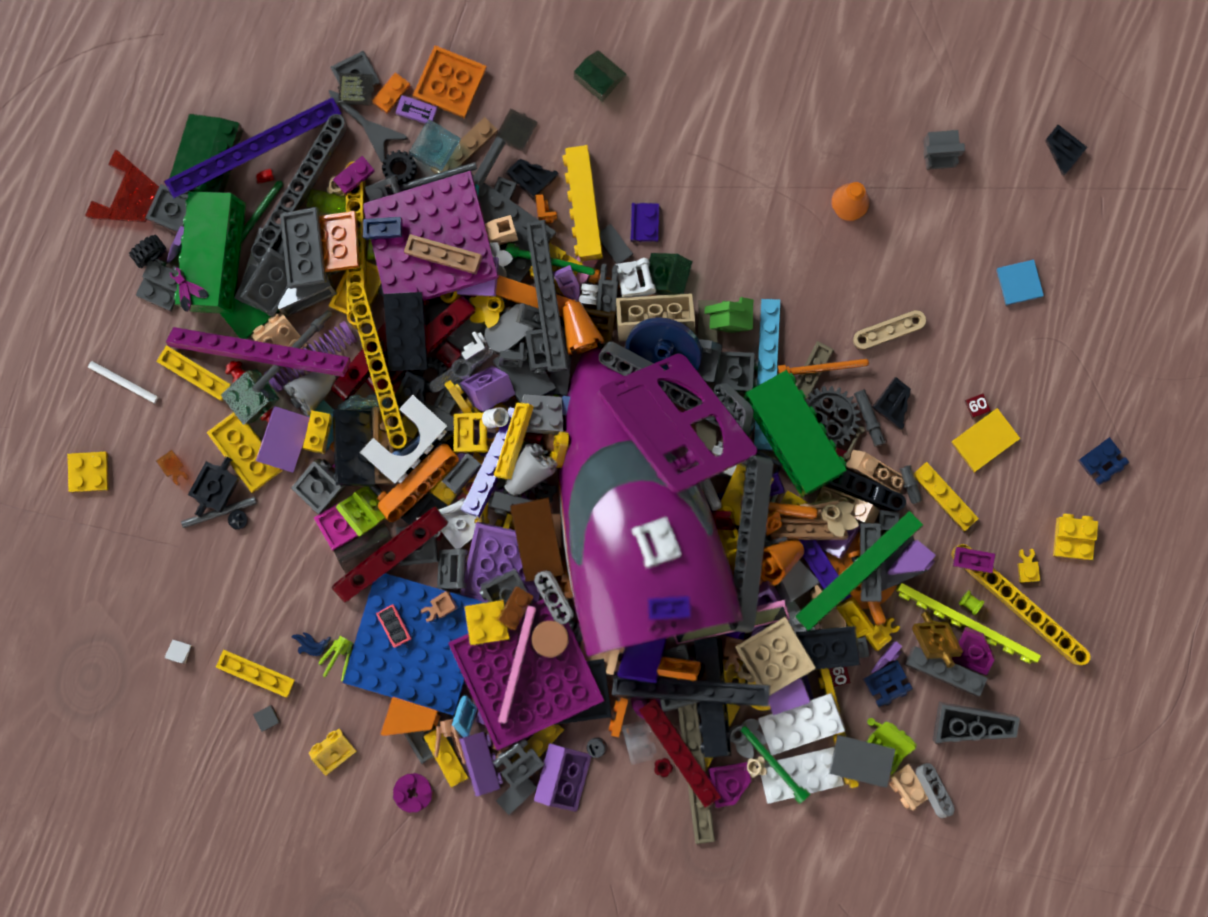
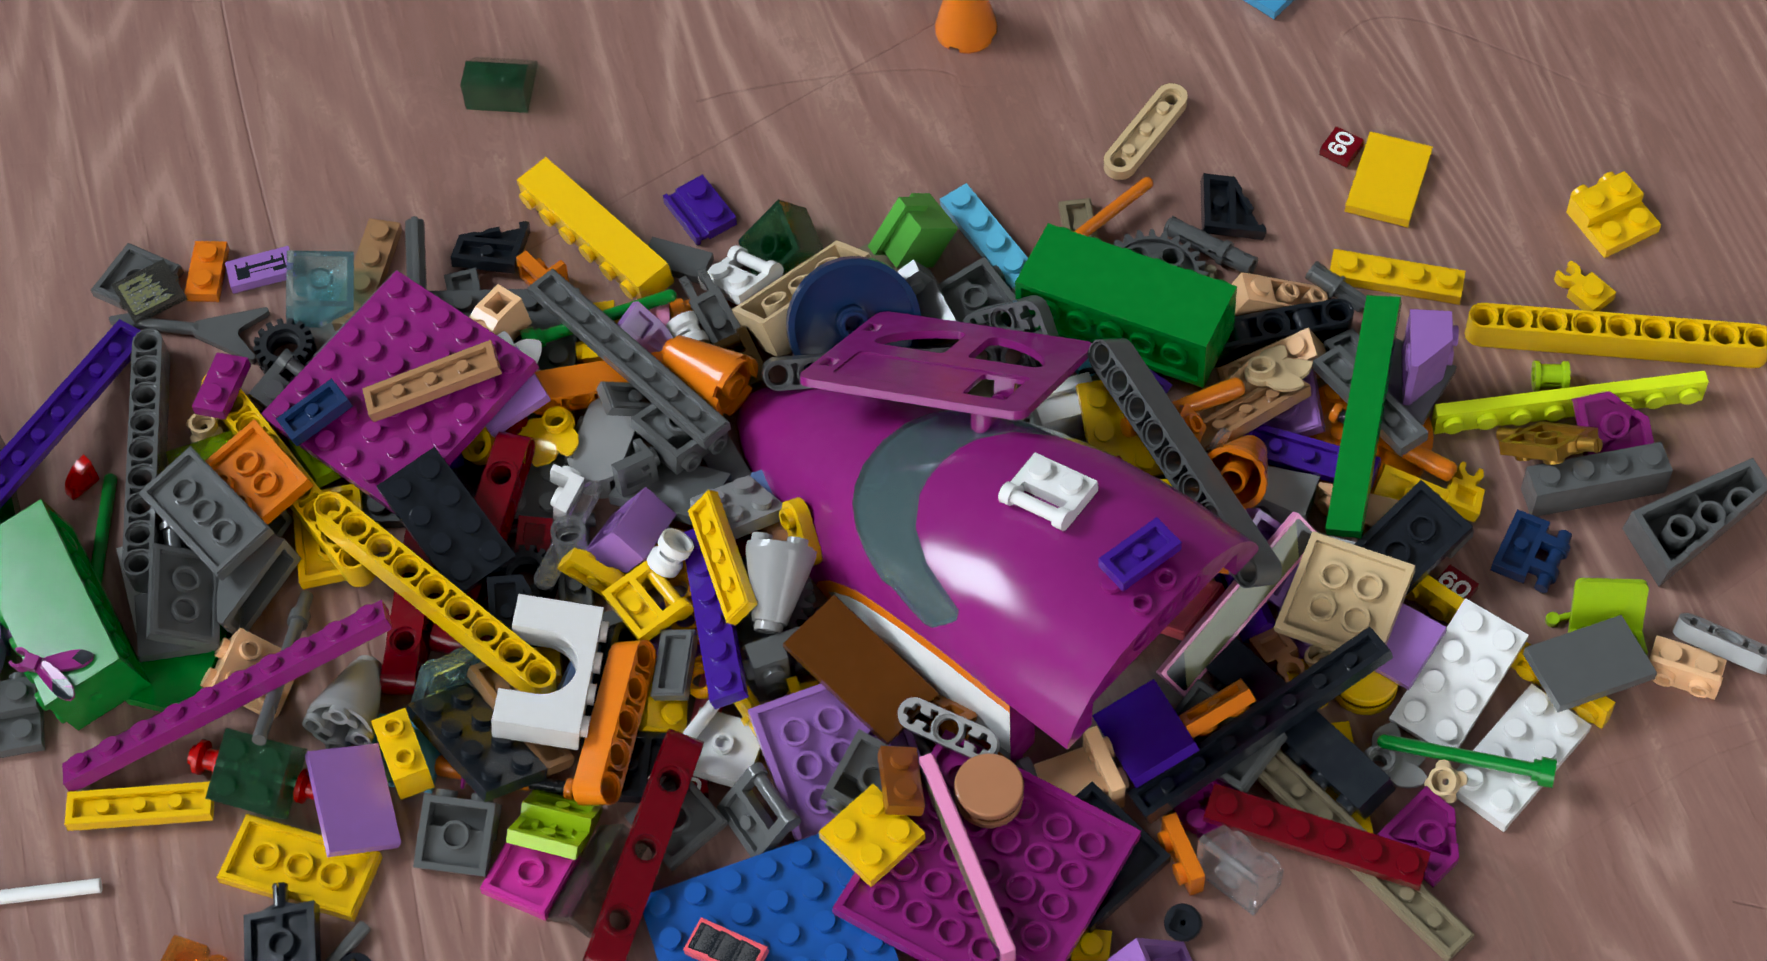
camera: 30 degrees left, 25 degrees down
medium lavender piece [264,321,357,392] -> none
orange plate [413,45,487,118] -> none
nougat plate [421,591,458,622] -> none
clear smoke piece [495,108,538,151] -> none
dark red plate [654,758,673,777] -> none
medium lavender plate [871,641,902,673] -> none
magenta plate [952,547,995,573] -> none
dark blue plate [1078,437,1129,486] -> none

